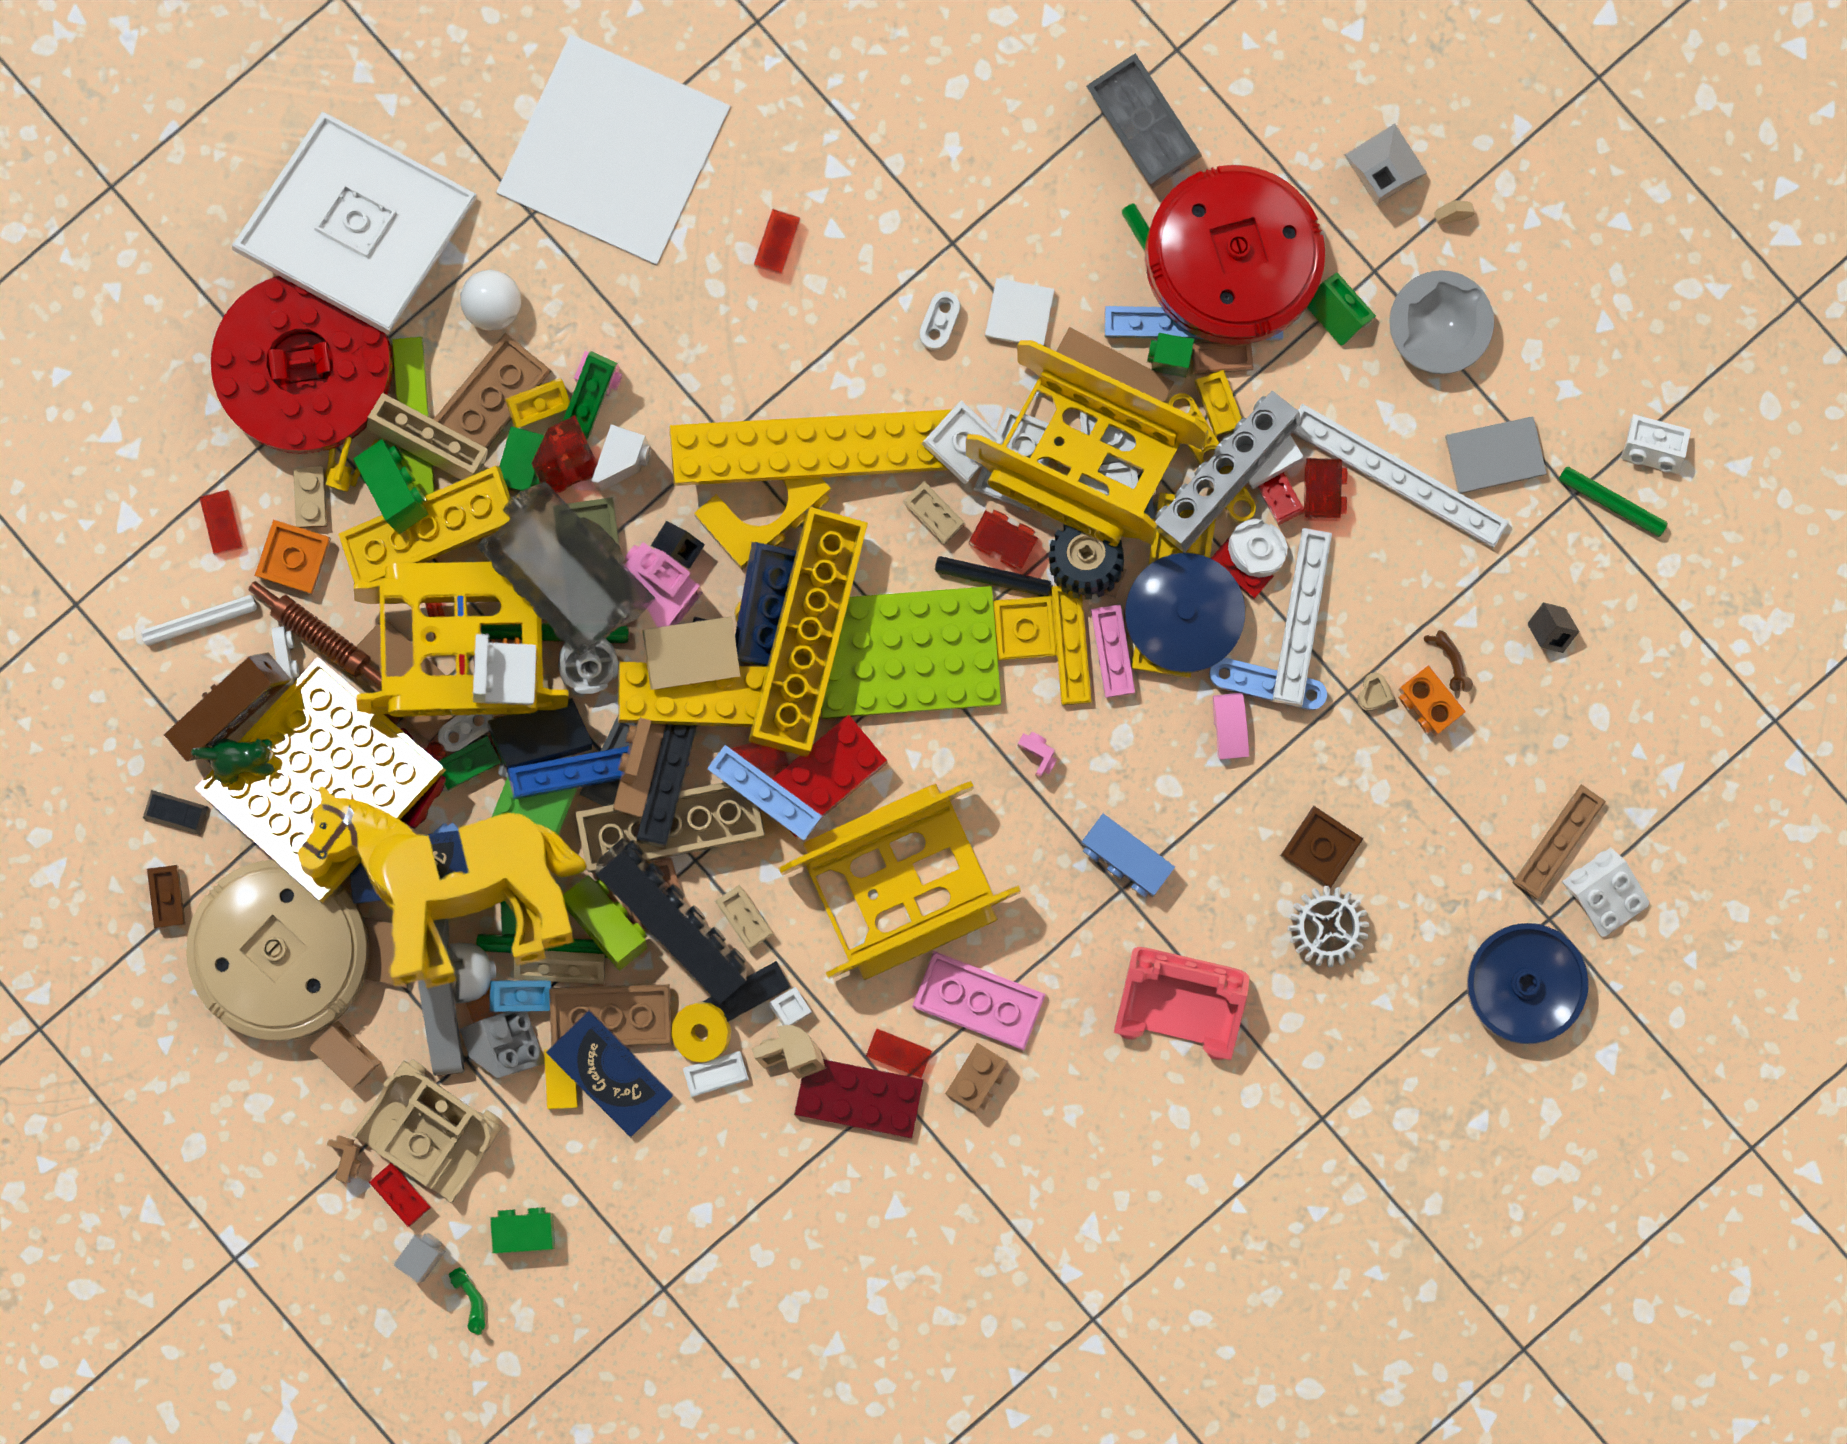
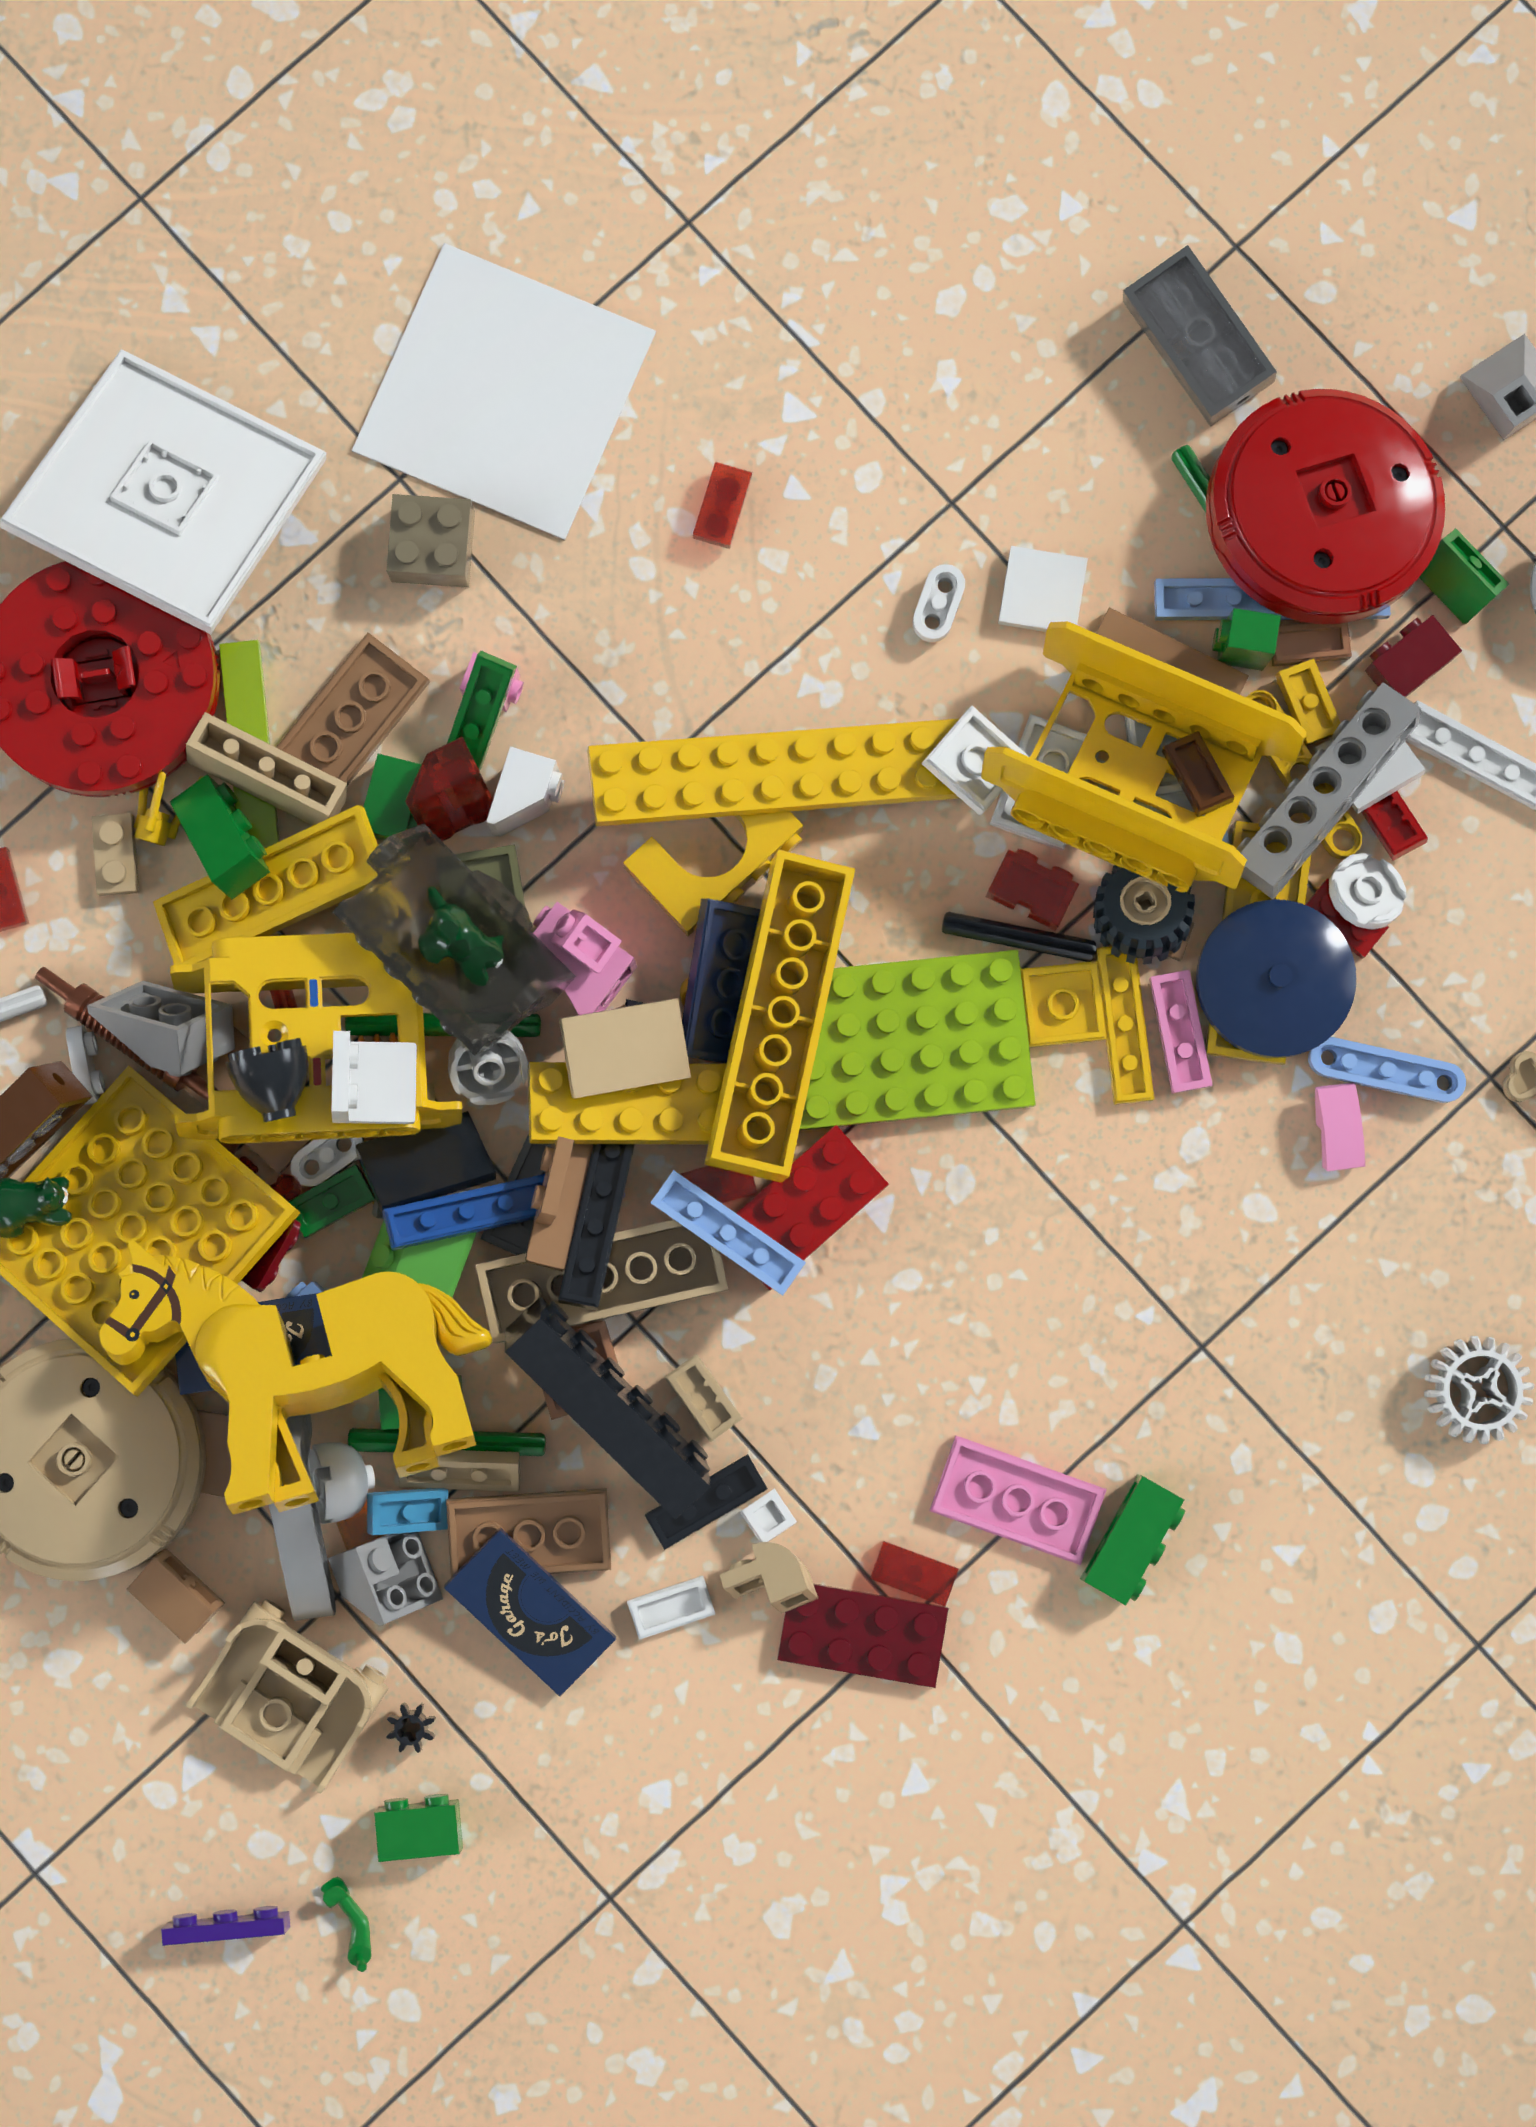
camera: 10 degrees left, 0 degrees up
orange plate [254,519,331,595] -> none
medium nougat bracket [327,1135,361,1183] -> none
red plate [369,1163,432,1227] -> none
light grey brick [394,1233,445,1283] -> none
white piece [460,269,521,331] -> none
yellow plate [505,378,570,428] -> none
yellow tile [544,1049,578,1109] -> none
lime brick [562,874,647,971] -> none
black brick [650,521,705,569] -> none
yellow tile [672,1002,731,1063] -> none
yellow piece [779,781,1021,980] -> none
tan plate [903,481,966,545] -> none
medium nougat bracket [945,1043,1009,1113] -> none
bright pink bracket [1017,732,1057,778] -> none
medium blue brick [1081,813,1175,898] -> none
coral windscreen [1114,947,1249,1060] -> none
white tile [1272,528,1332,707] -> none
reddish brown tile [1280,805,1364,888] -> none
clear red brick [1303,458,1348,521] -> none
none -> light grey slope [87,981,235,1077]
none -> dark purple plate [161,1906,290,1946]
none -> black piece [226,1038,308,1122]
none -> dark tan brick [386,494,475,587]
none -> black gear [386,1702,436,1753]
none -> dark green animal [418,886,504,986]
none -> green brick [1080,1474,1185,1605]
none -> reddish brown tile [1162,731,1235,817]
none -> dark red brick [1365,615,1462,698]

